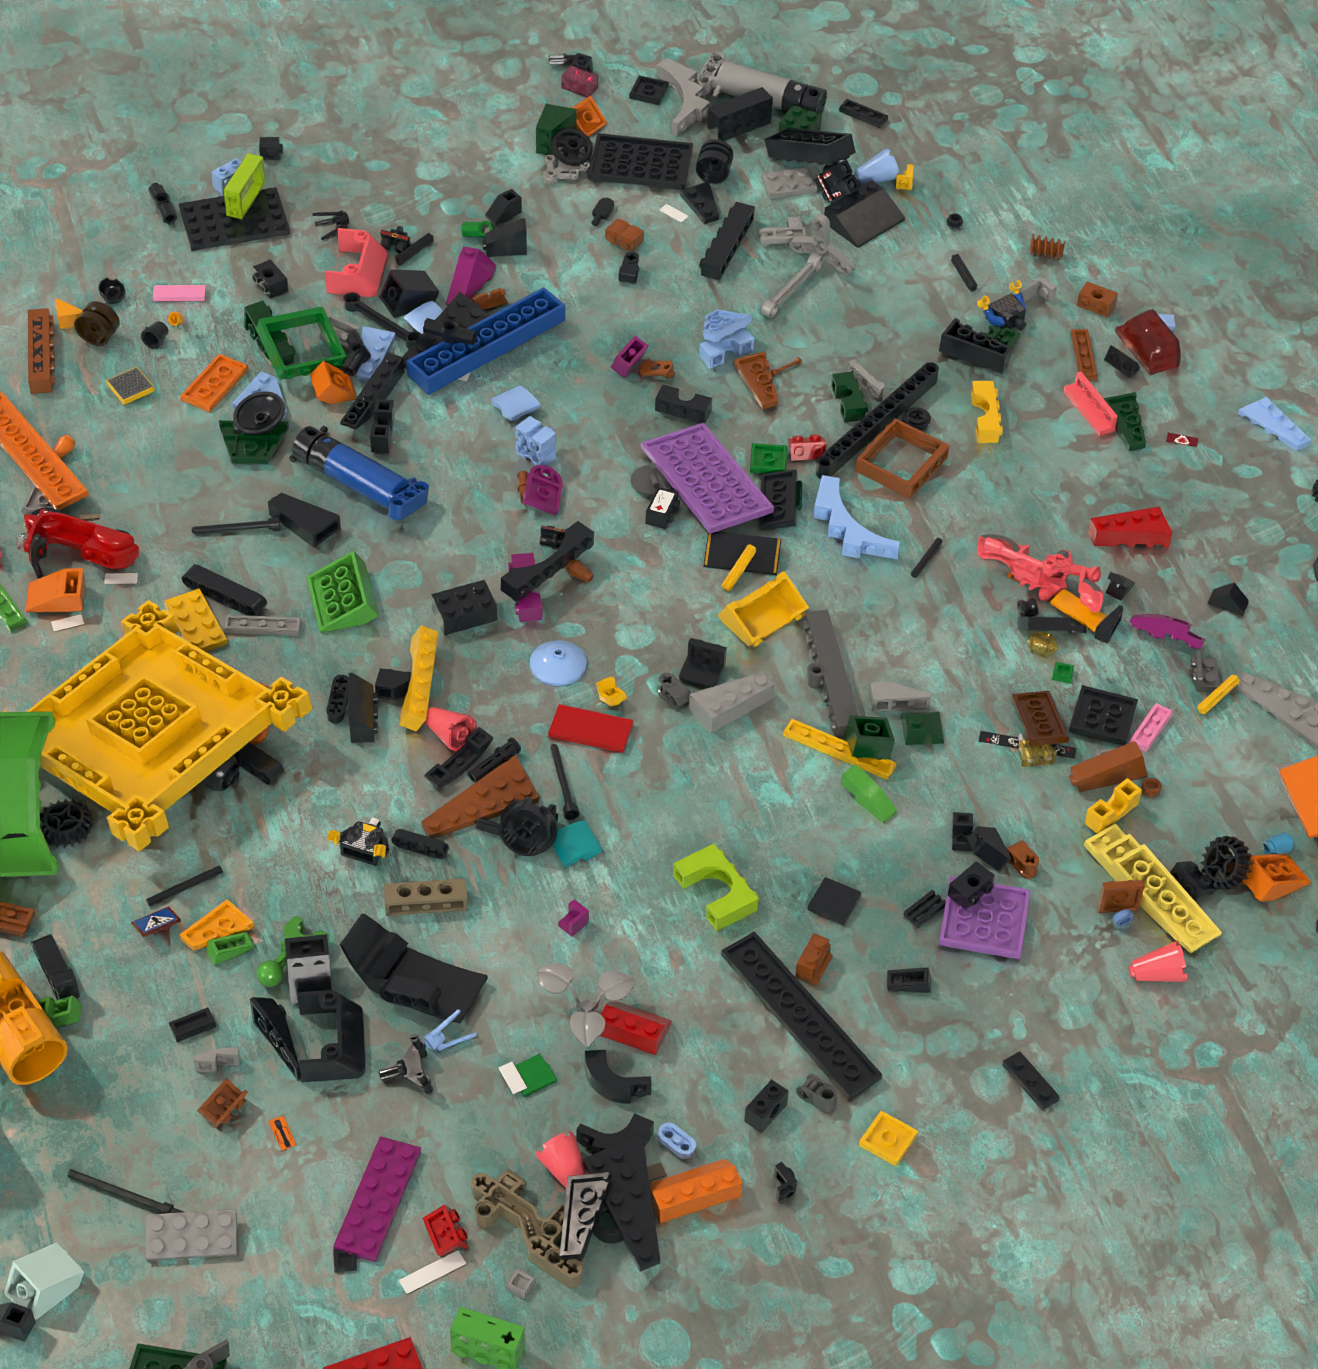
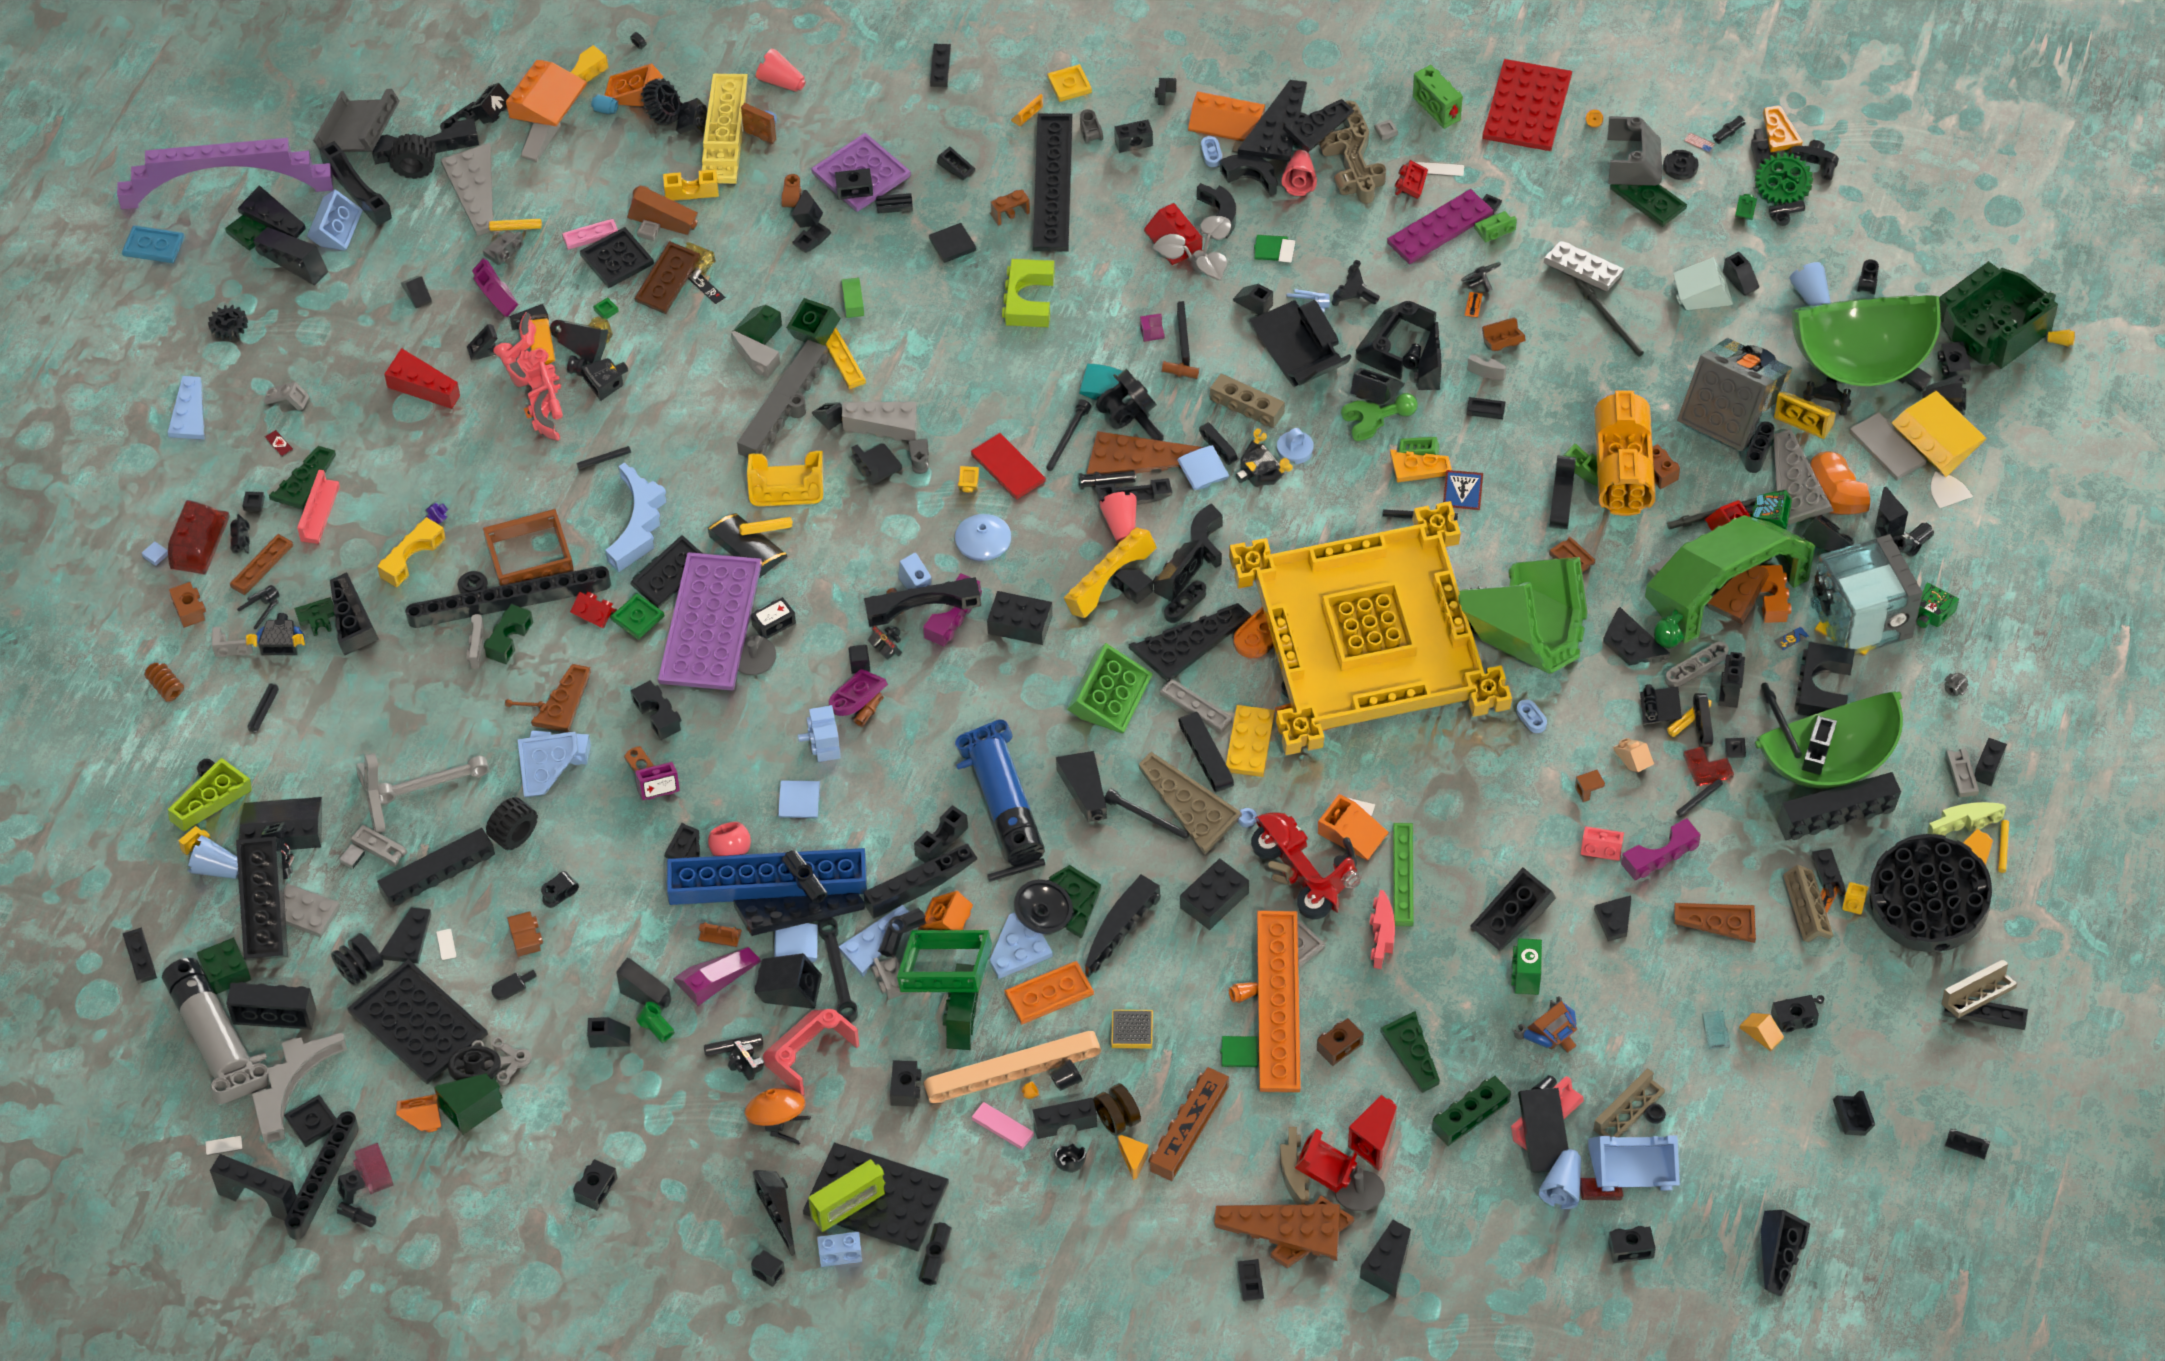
camera: 140 degrees left, 5 degrees up
none -> lime wedge [168,758,252,831]
none -> white sticker [205,1136,242,1155]
none -> black arch [210,1154,297,1221]
none -> black plant [237,585,280,629]
none -> black plate [242,491,265,511]
none -> light grey bracket [264,382,309,410]
none -> black beam [285,1111,359,1240]
none -> dark purple gear [425,502,448,524]
none -> black tyre [486,797,538,851]
none -> black brick [573,1159,618,1211]
none -> black torso [581,358,628,401]
none -> black wing [664,823,700,859]
none -> coral wheel [708,822,751,856]
none -> orange dish [744,1088,805,1126]
none -> black wedge [753,1170,795,1256]
none -> black slope [812,402,843,431]
none -> black piece [848,644,871,674]
none -> light blue torso [898,552,932,590]
none -> light nougat beam [923,1031,1101,1103]
none -> light orange slope [1011,94,1043,126]
none -> black arch [1032,1097,1097,1139]
none -> black slope [1085,874,1161,978]
none -> black wing [1129,603,1251,682]
none -> dark tan wing [1139,752,1242,855]
none -> dark orange pin [1161,361,1200,379]
none -> black tile [1177,301,1190,366]
none -> light blue slope [1178,445,1229,491]
none -> black brick [1180,858,1249,930]
none -> black arch [1191,503,1223,568]
none -> green piece [1220,1036,1259,1067]
none -> black slope [1233,283,1273,315]
none -> light blue tile [1238,808,1257,828]
none -> light blue tile [1277,428,1313,464]
none -> black cone [1403,344,1422,370]
none -> black shield [1461,262,1501,292]
none -> bright green bracket [1474,211,1517,243]

